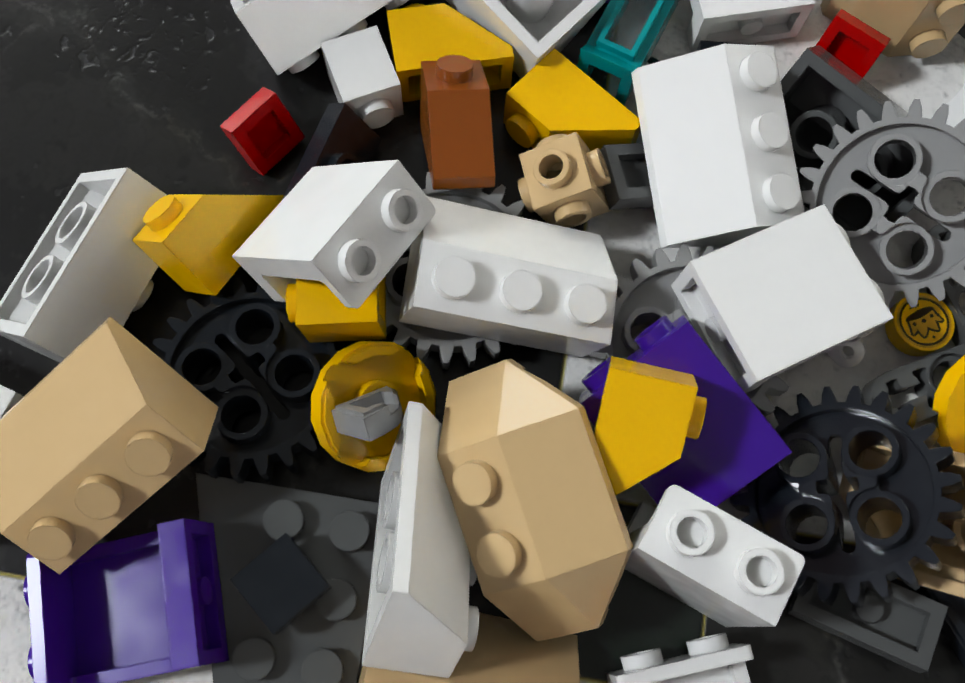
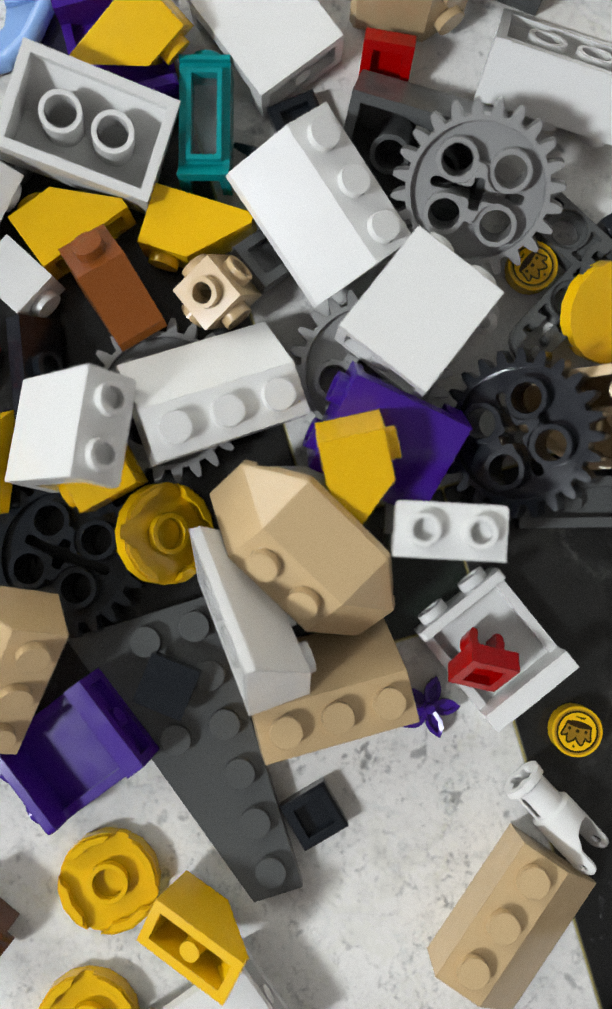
camera: 25 degrees left, 15 degrees up
light grey tile [331,386,404,442] -> none

